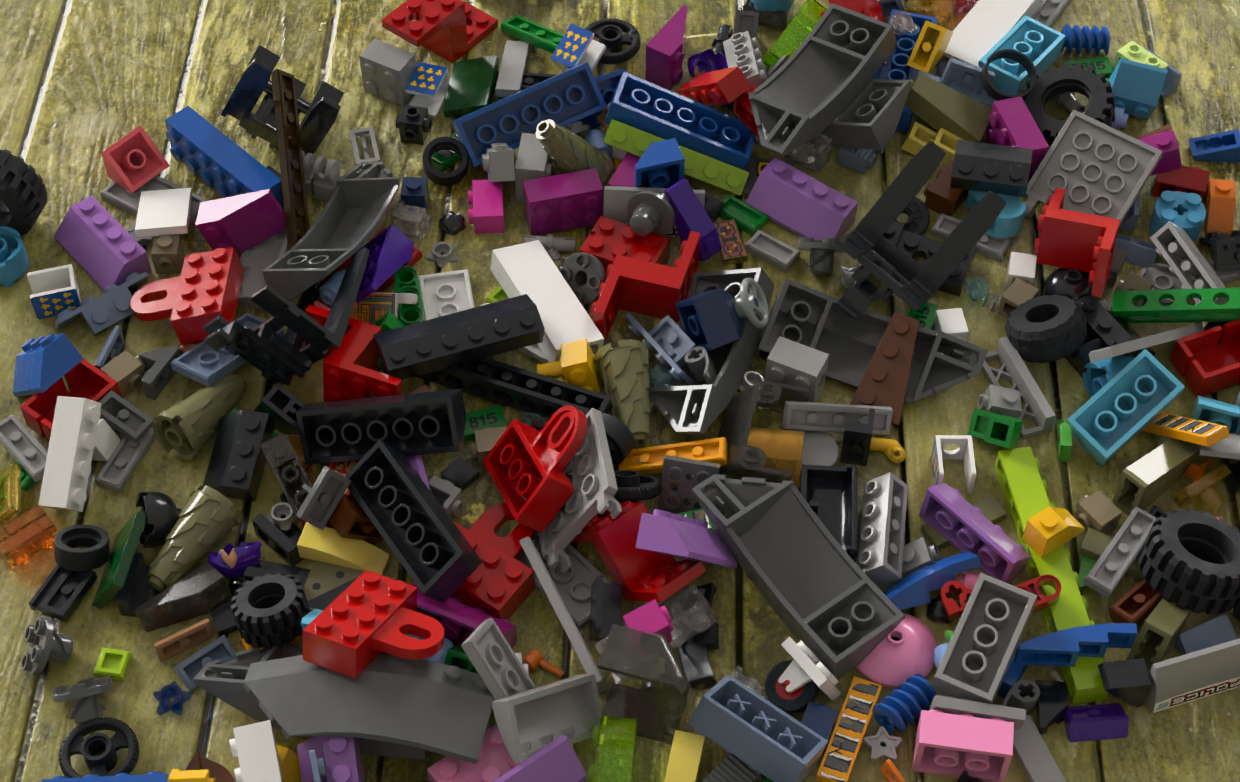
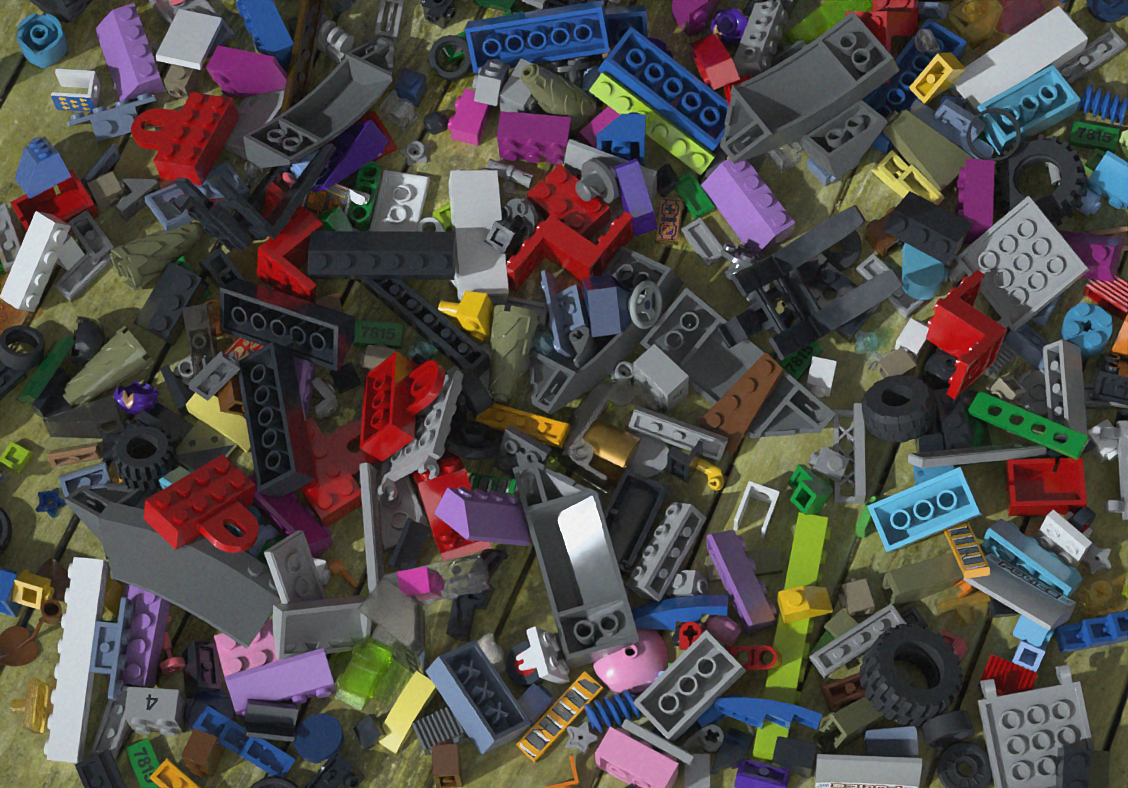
camera: 25 degrees right, 15 degrees up
none -> black panel [484,220,524,254]

